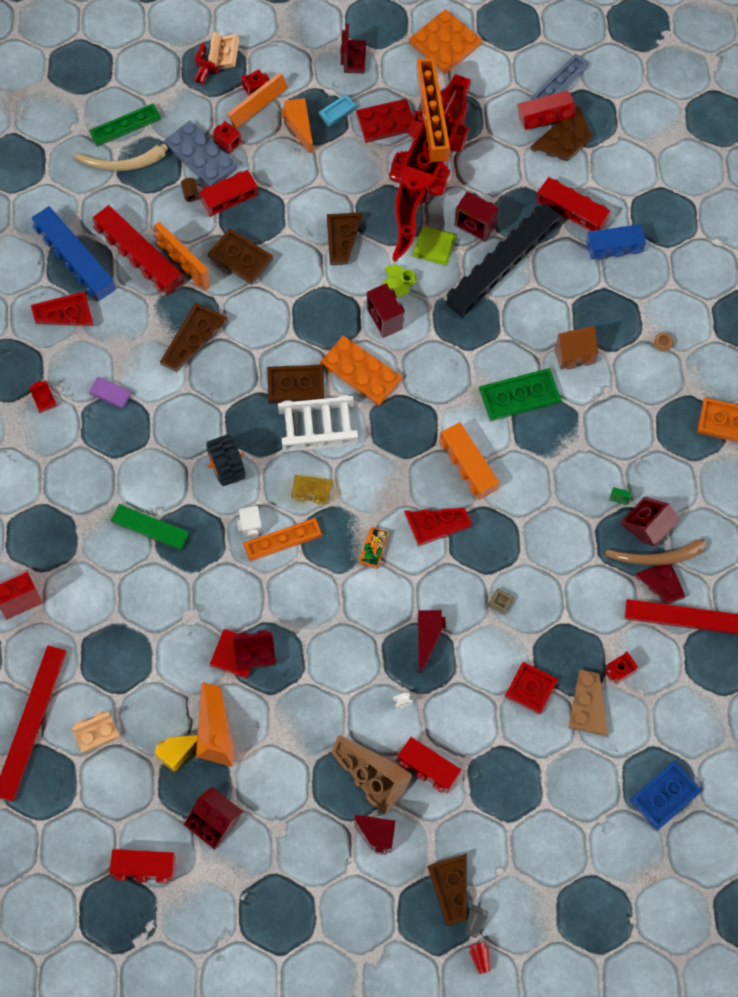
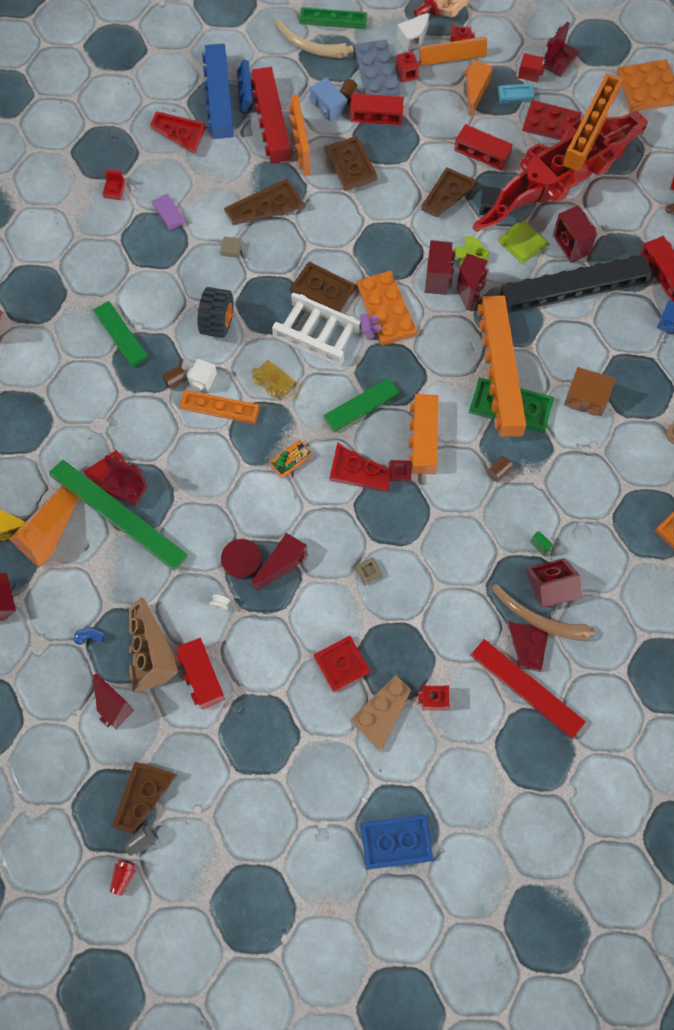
camera: 35 degrees right, 0 degrees up
none -> green tile [49,459,188,571]
none -> blue arm [73,627,106,645]
none -> reddish brown piece [162,365,188,389]
none -> dark tan tile [220,237,242,258]
none -> dark red tile [221,539,262,579]
none -> blue tile [237,59,252,113]
none -> medium blue brick [309,77,347,122]
none -> green tile [323,378,399,432]
none -> medium lavender tile [360,313,382,339]
none -> dark red tile [388,460,412,482]
none -> white slope [397,13,429,51]
none -> red brick [454,124,513,171]
none -> dark red slope [456,253,489,311]
none -> orange brick [477,296,526,437]
none -> black panel [479,186,501,216]
none -> reddish brown piece [487,456,513,482]
none -> red brick [518,53,545,83]

